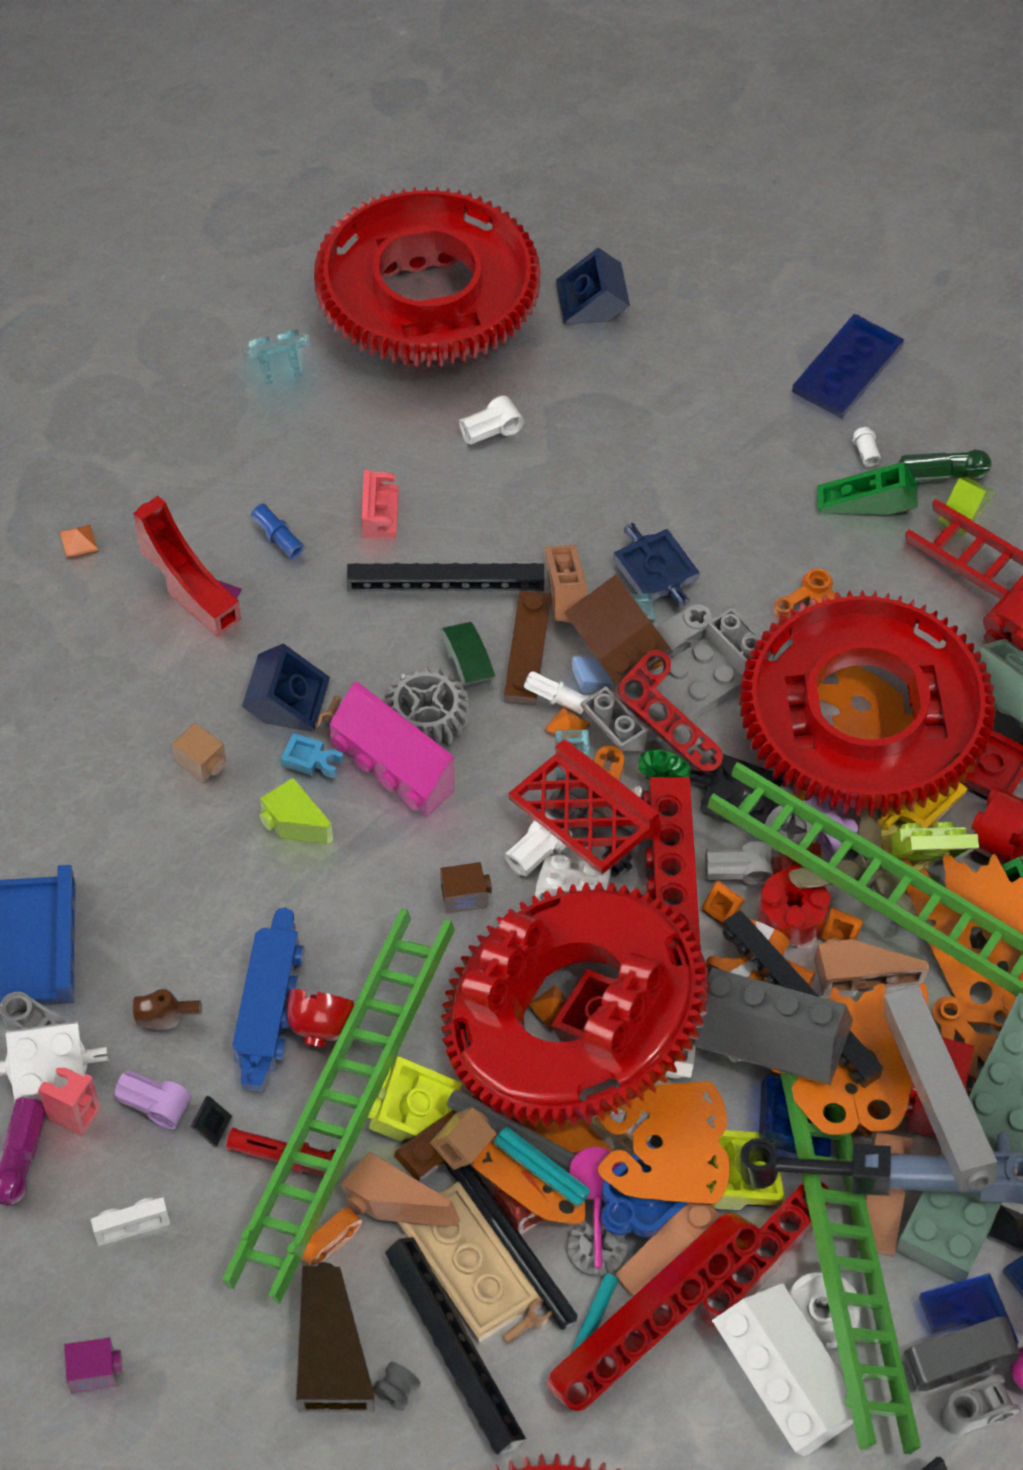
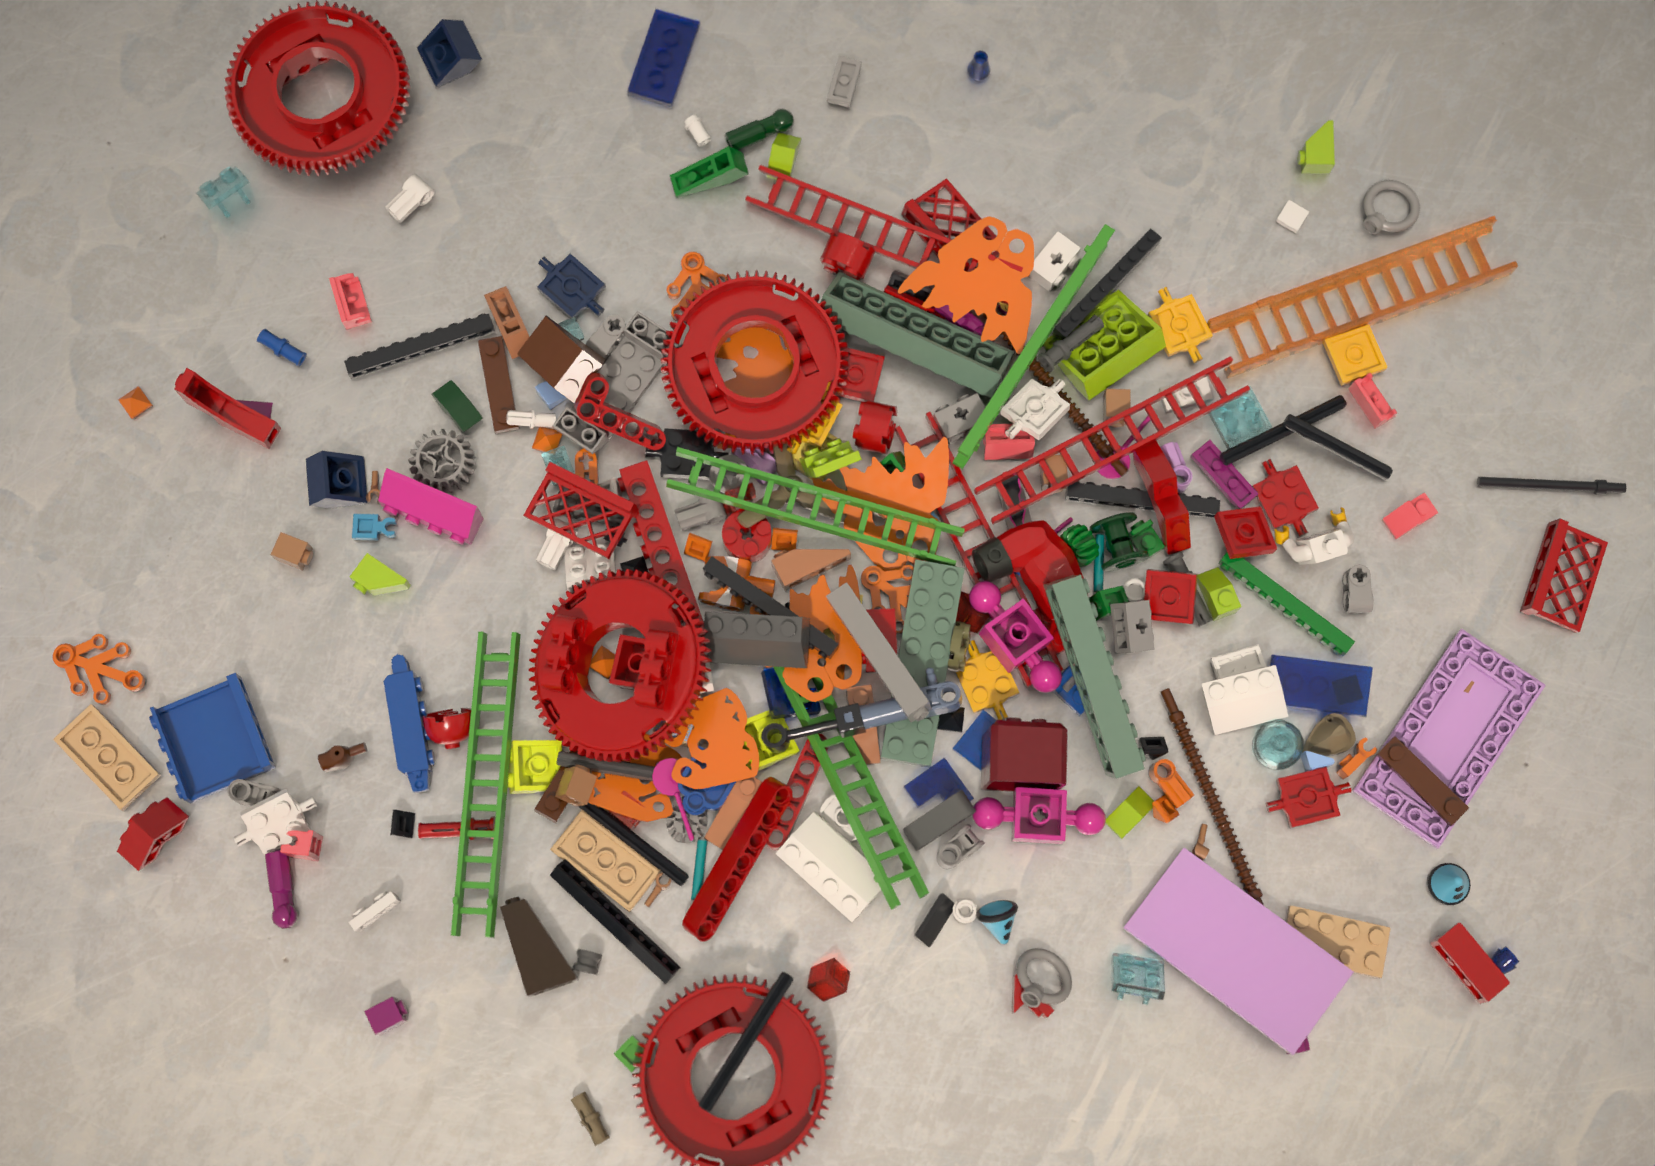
camera: 20 degrees left, 20 degrees up
lavender piece [114,1070,192,1129] -> none
orange beam [301,1207,362,1266] -> none
nougat slope [341,1151,460,1226] -> none
reddish brown brick [440,862,492,914] -> none
teal axle [494,1127,590,1207] -> none
green gear [638,750,691,780] -> none

